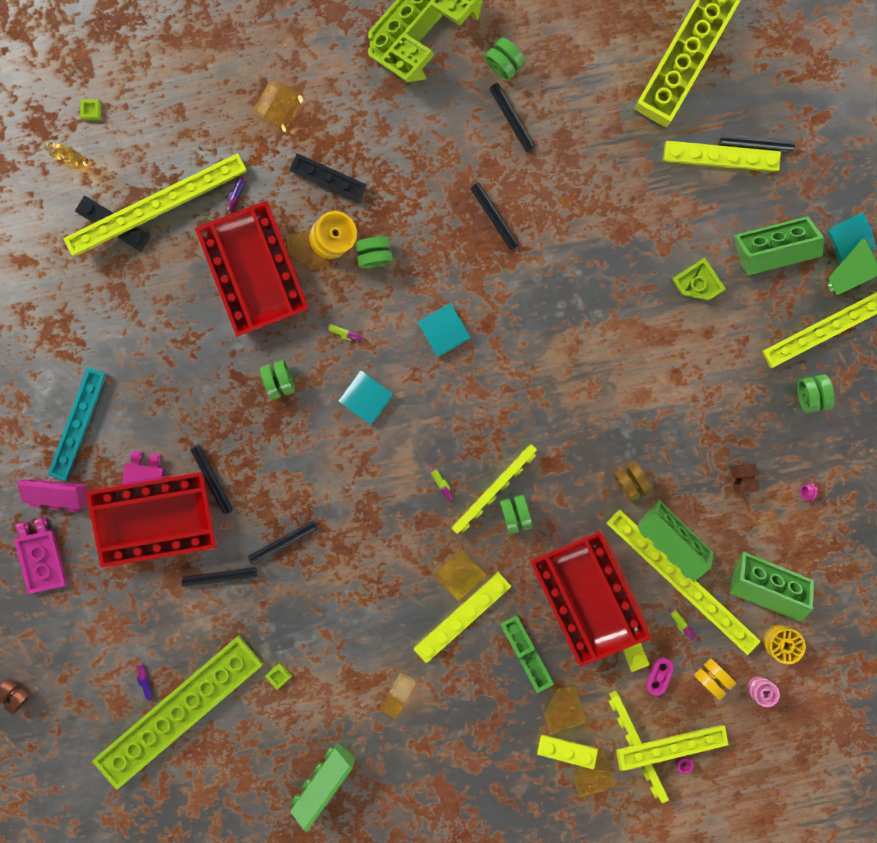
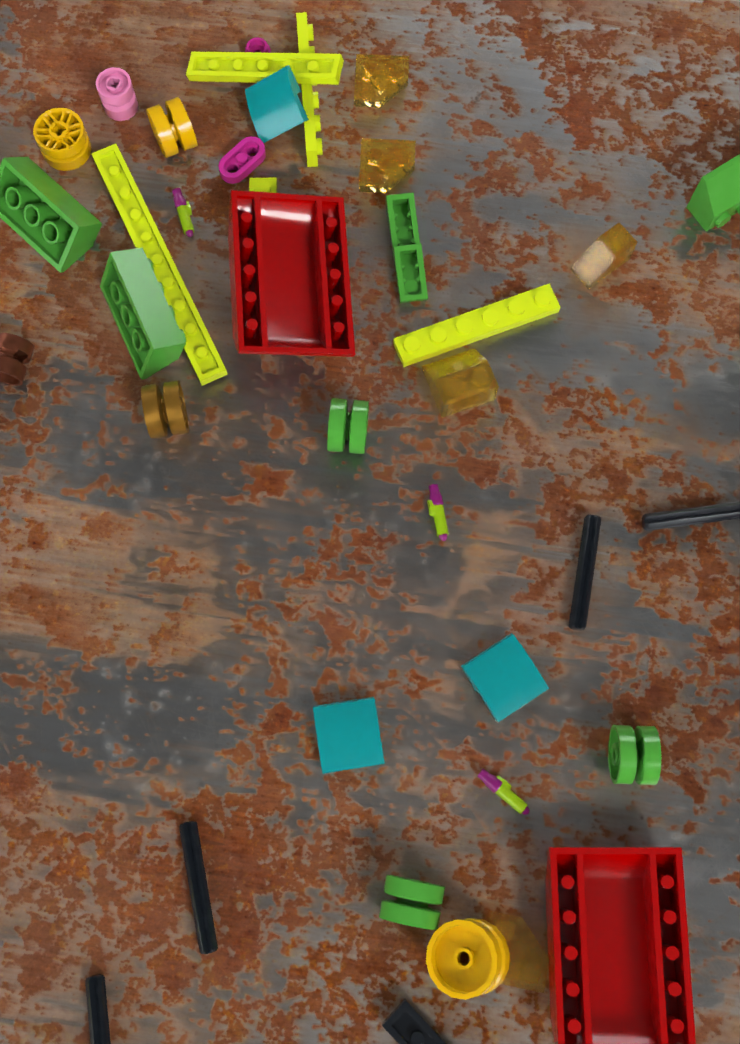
camera: 155 degrees left, 15 degrees down
neon yellow plate [452,444,537,534] -> none
neon yellow plate [537,734,598,769] -> none
none -> teal slope [245,65,309,143]
none -> black axle [569,515,601,631]

